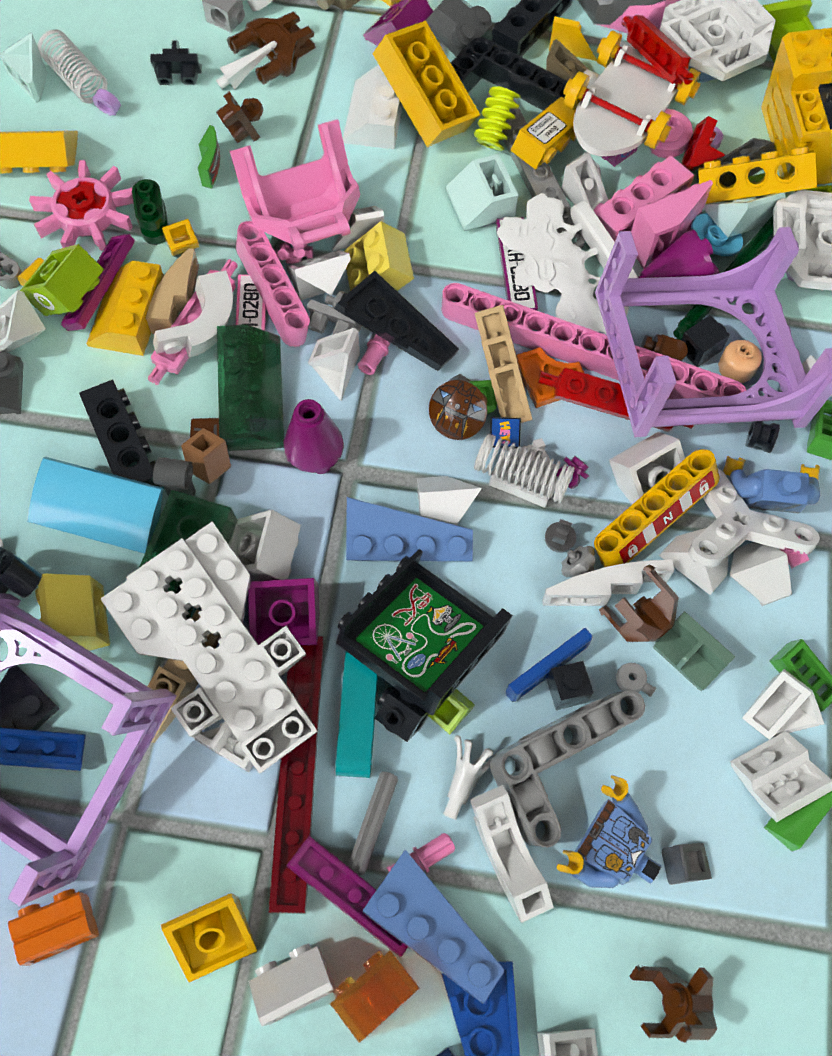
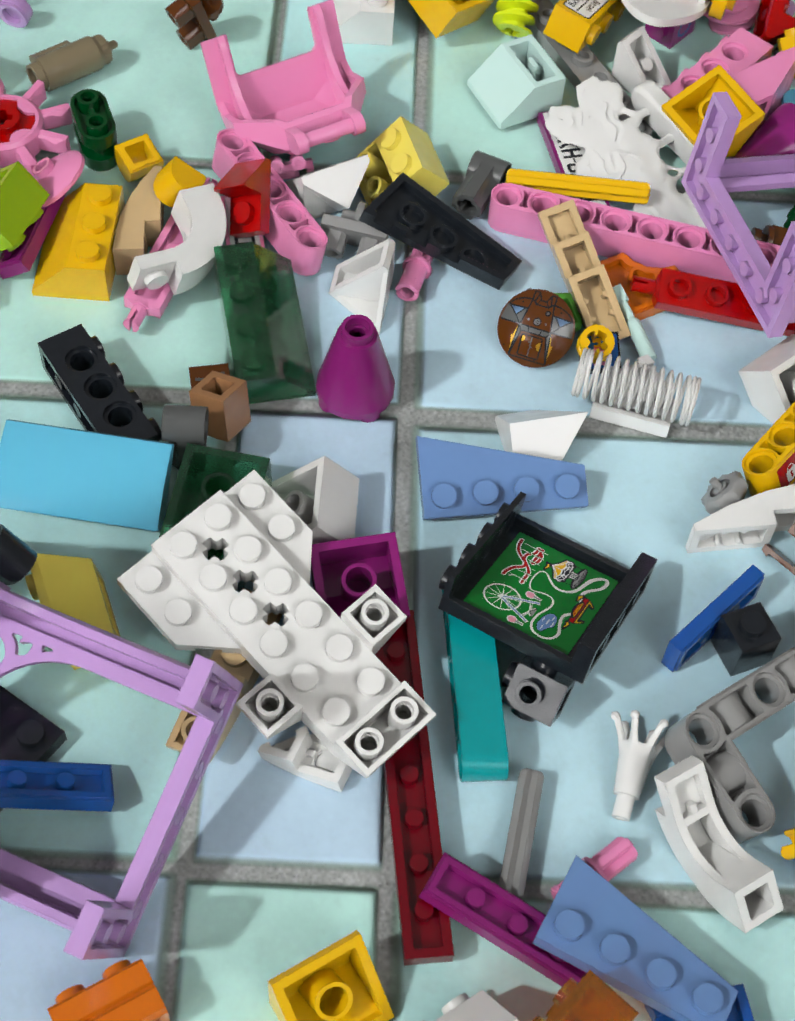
camera: 10 degrees left, 10 degrees down
bright green slope [197,125,220,189] -> none
white slope [331,206,384,251] -> none
lime slope [429,689,475,735] -> none
flat silver plate [545,519,576,553] -> none
magenta plate [556,456,589,489] -> none
none -> dark tan piece [26,35,118,92]
none -> bright pink dish [32,150,85,208]
none -> yellow brick [153,156,207,208]
none -> red slope [214,158,271,238]
none -> dark grey piece [452,150,512,220]
none -> yellow axle [506,168,650,205]
none -> yellow bush [576,324,615,364]
none -> light aqua piece [613,284,657,361]
none -> yellow slope [661,64,765,157]

